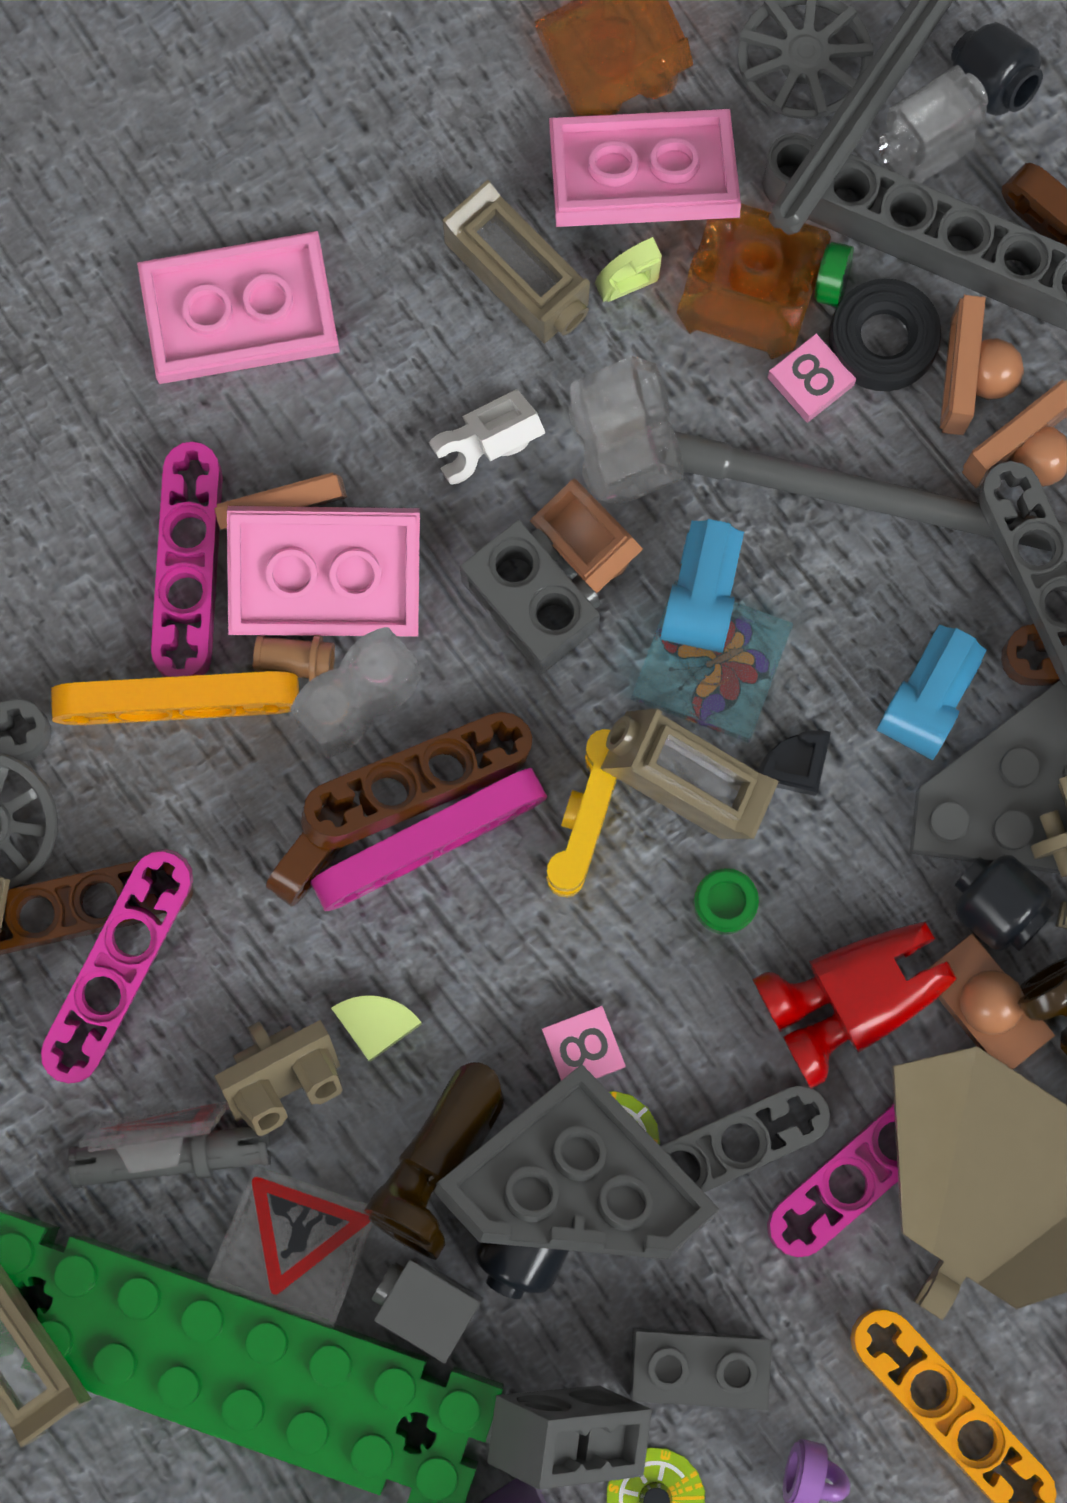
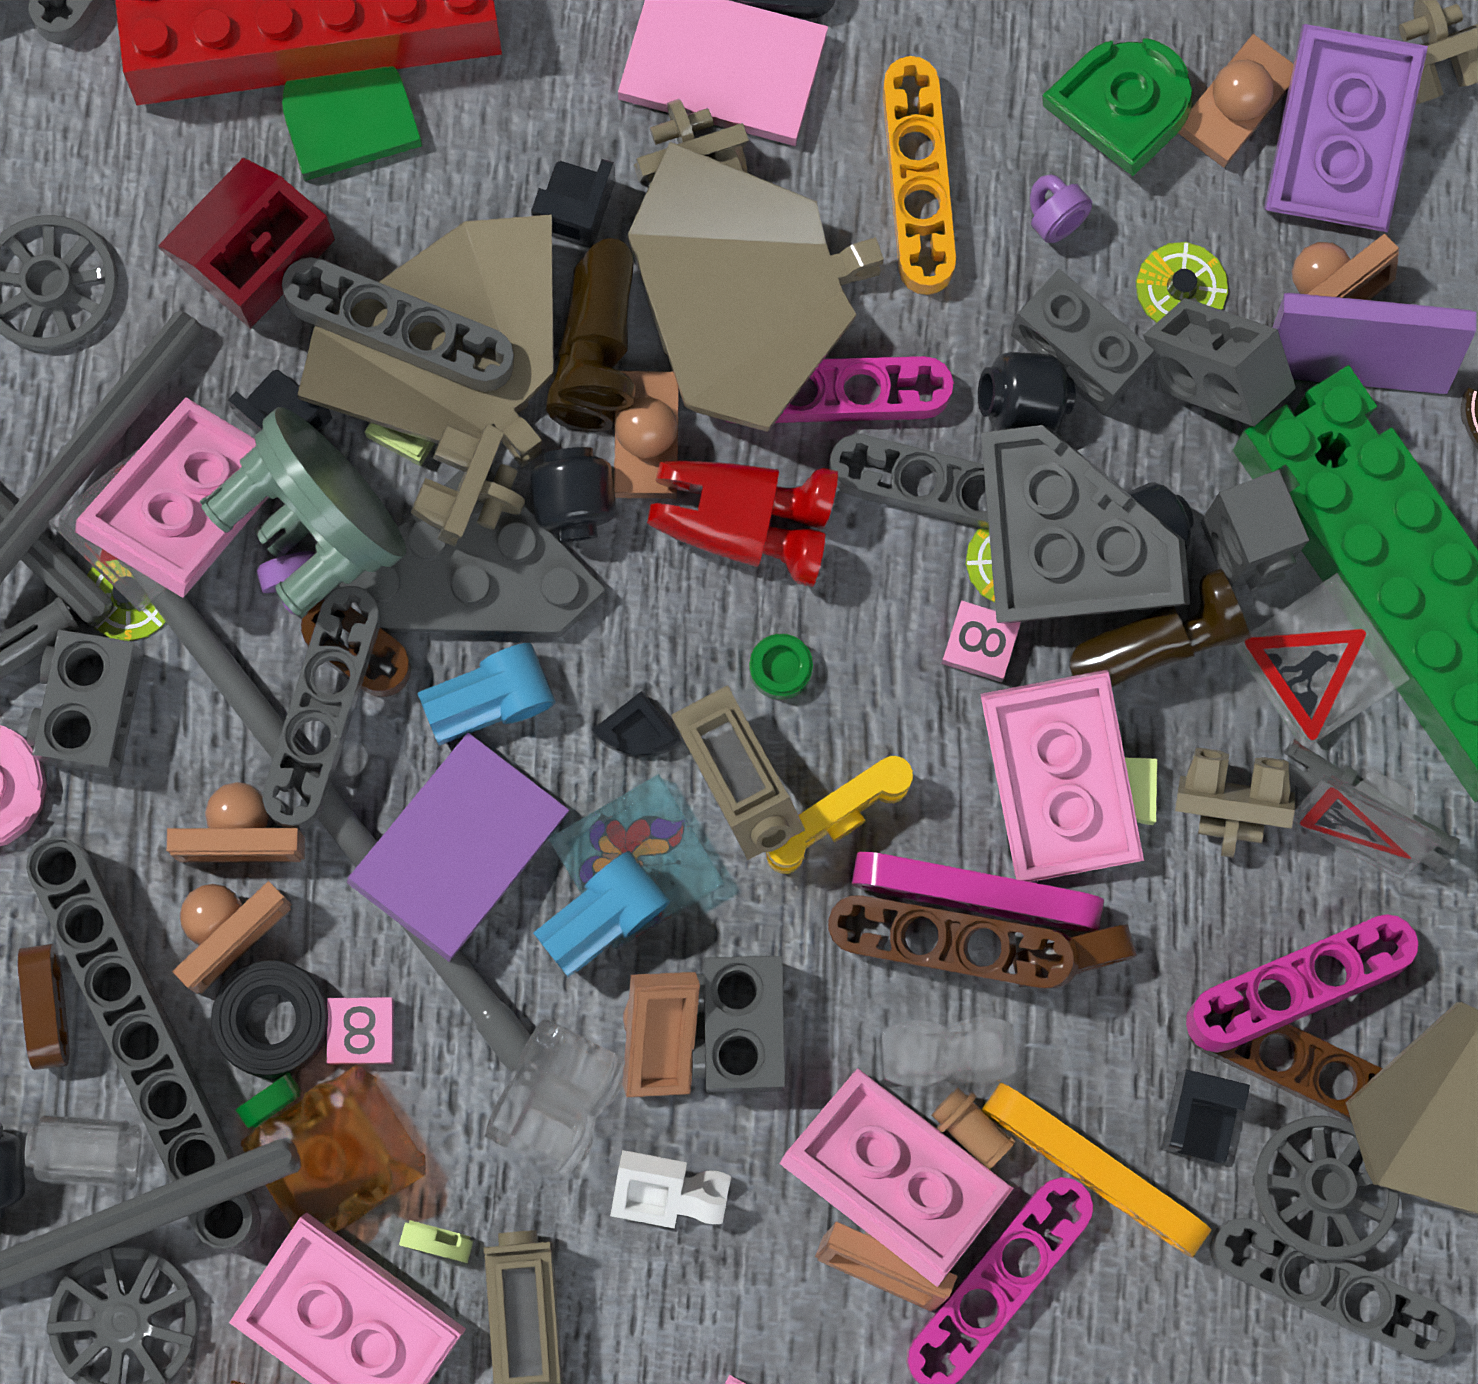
camera: 145 degrees left, 0 degrees up
none -> medium lavender tile [347,733,569,962]
none -> black head [978,352,1076,431]
none -> bright pink tile [980,670,1144,882]
none -> black panel [1160,1069,1250,1164]

